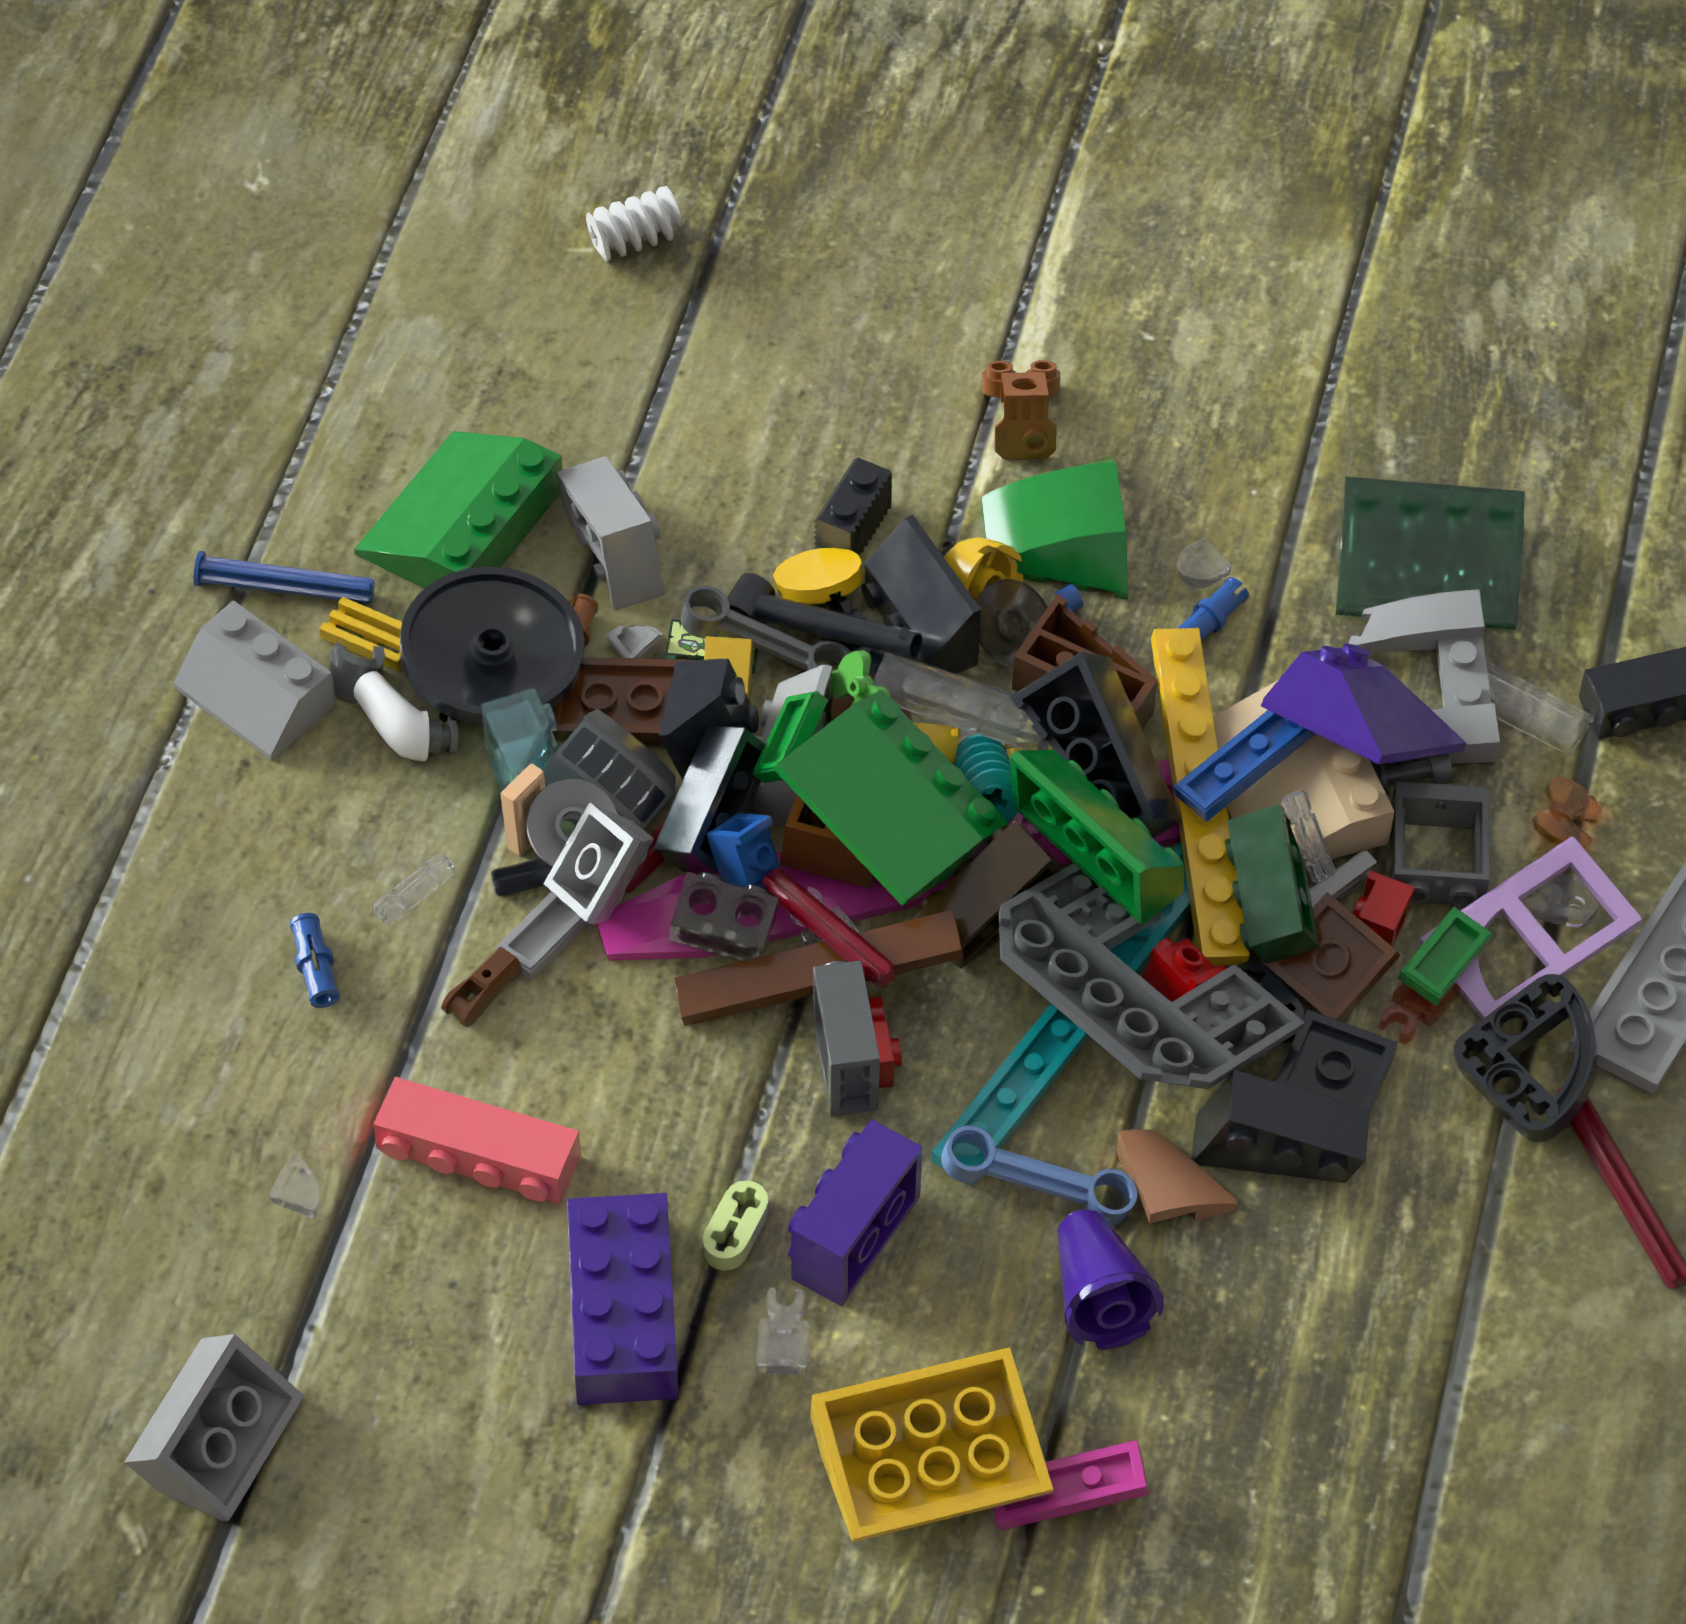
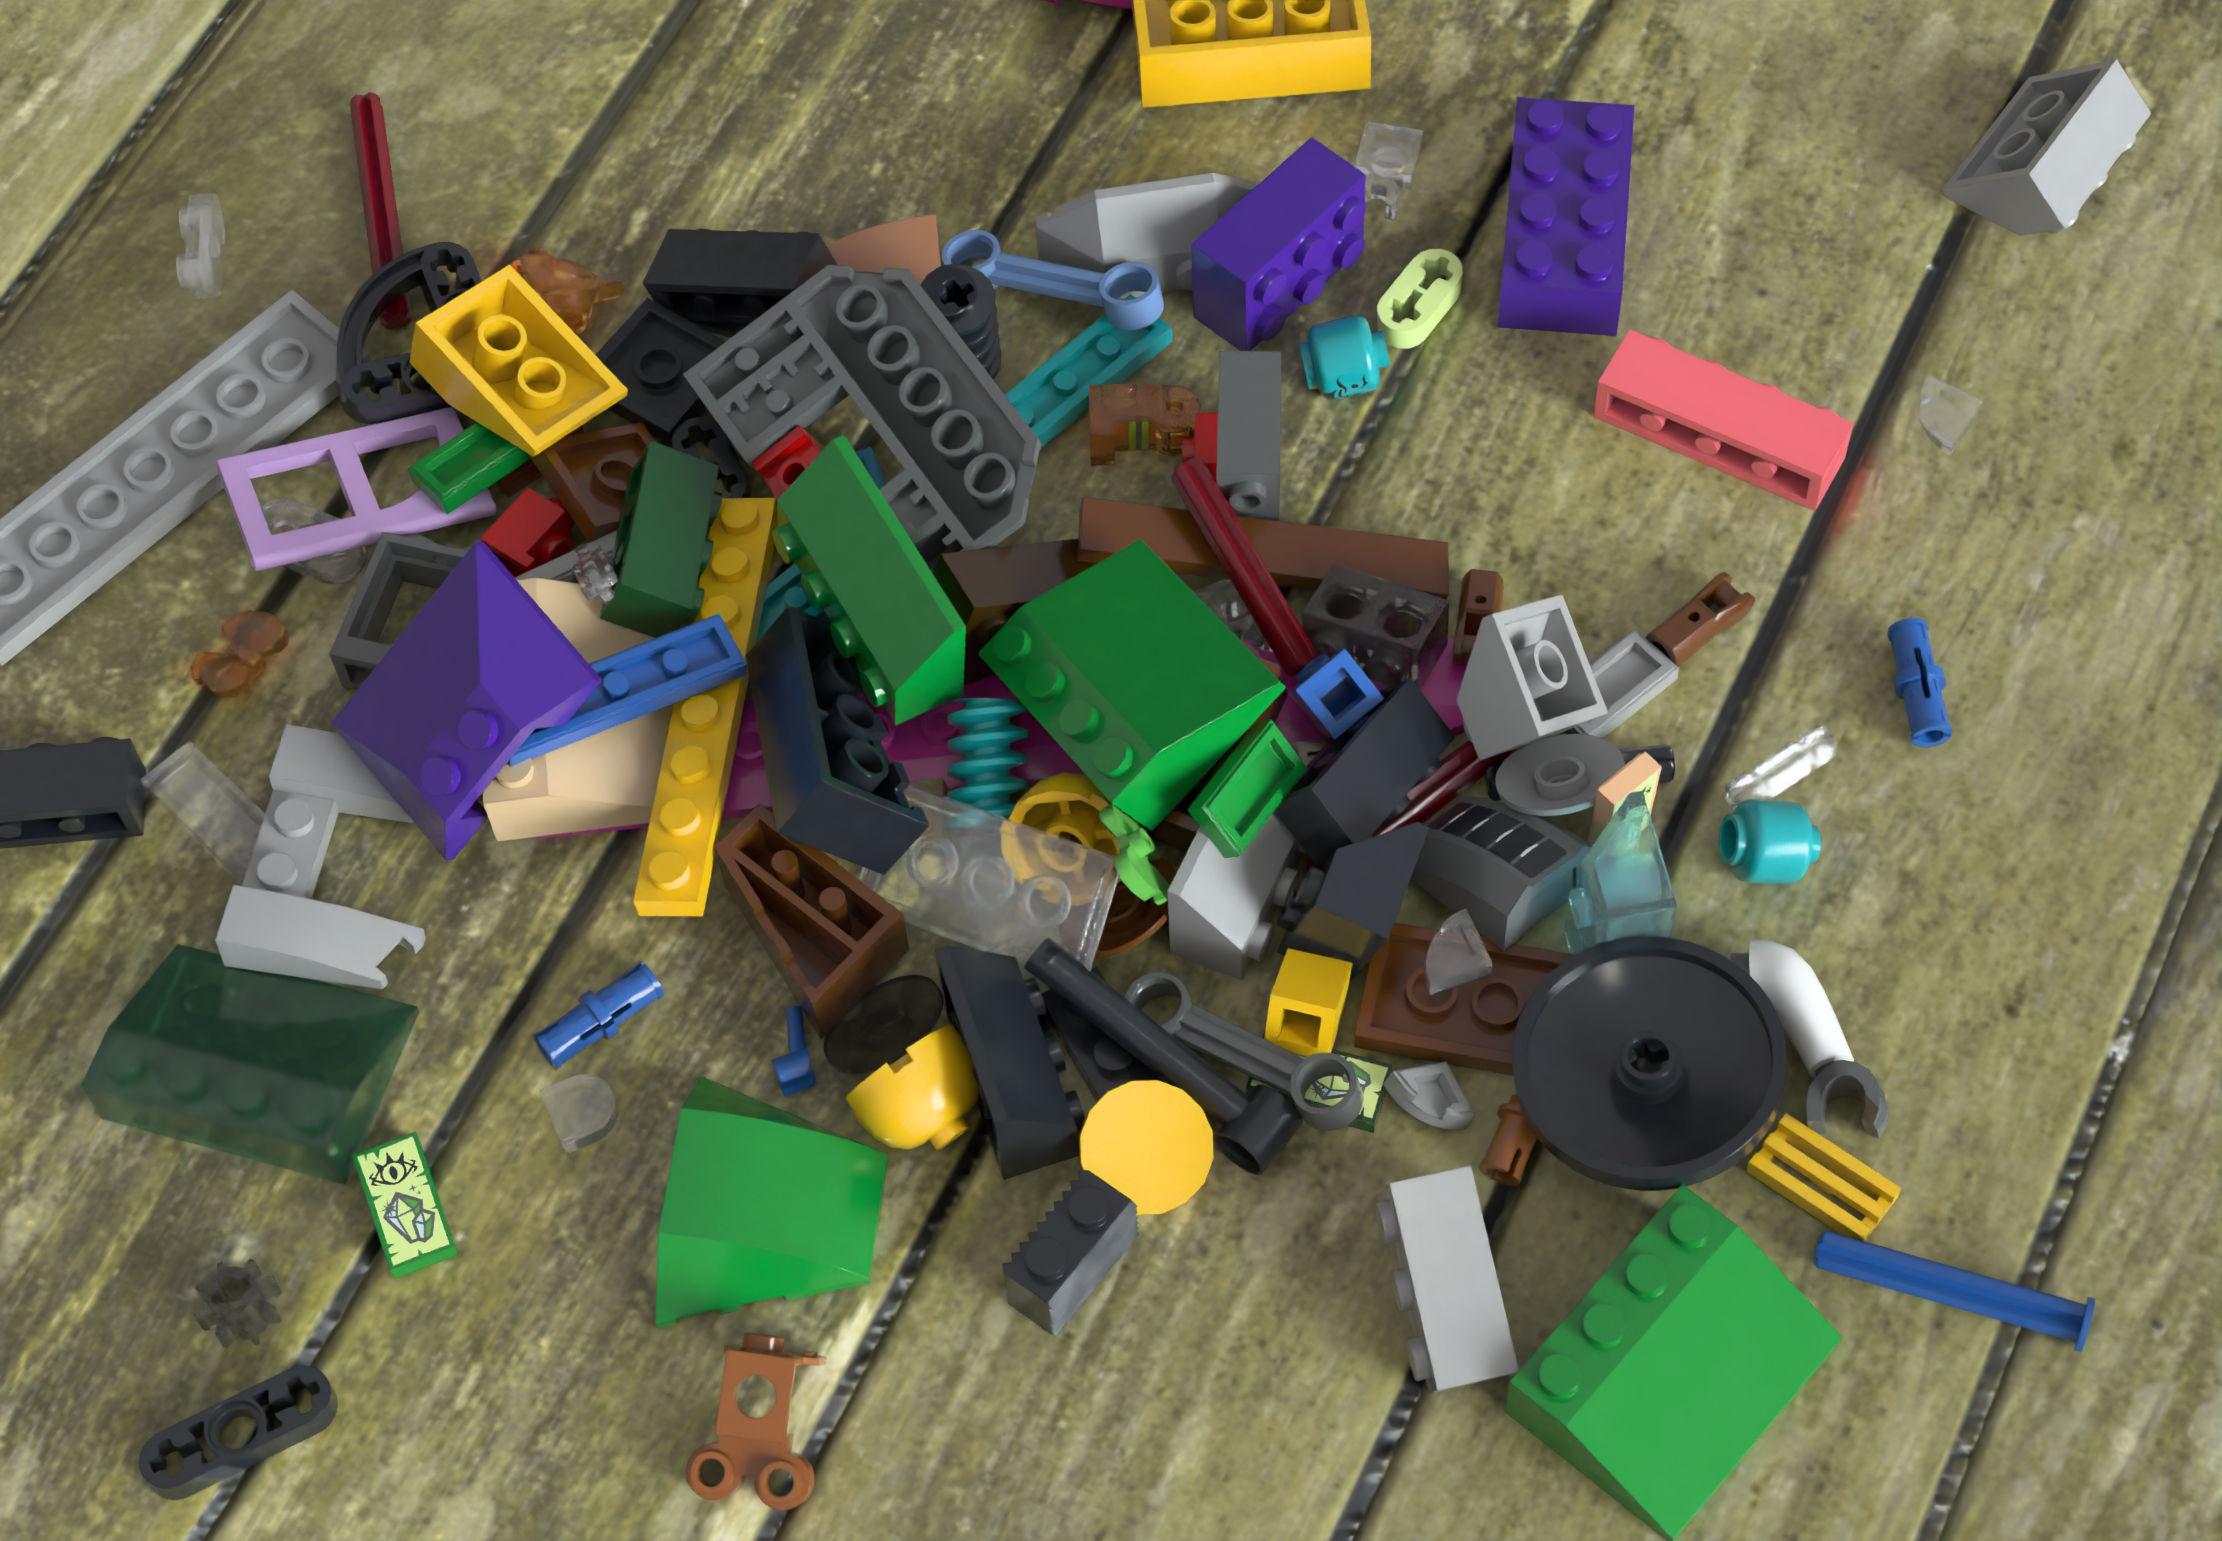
camera: 165 degrees left, 5 degrees up
light grey slope [173,600,336,761] -> none
dark purple cone [1057,1210,1164,1349] -> none
none -> black beam [139,1366,338,1500]
none -> clear smoke gear [194,1259,282,1349]
none -> tile [352,1132,459,1279]
none -> yellow slope [410,264,628,457]
none -> clear orange animal [511,247,624,335]
none -> black piece [921,264,1002,380]
none -> light grey wedge [1035,173,1260,299]
none -> clear orange leg [1089,383,1201,466]
none -> teal head [1299,315,1391,401]
none -> clear tile [1425,908,1492,995]
none -> reddish brown bar [1453,569,1504,665]
none -> teal head [1718,799,1821,885]

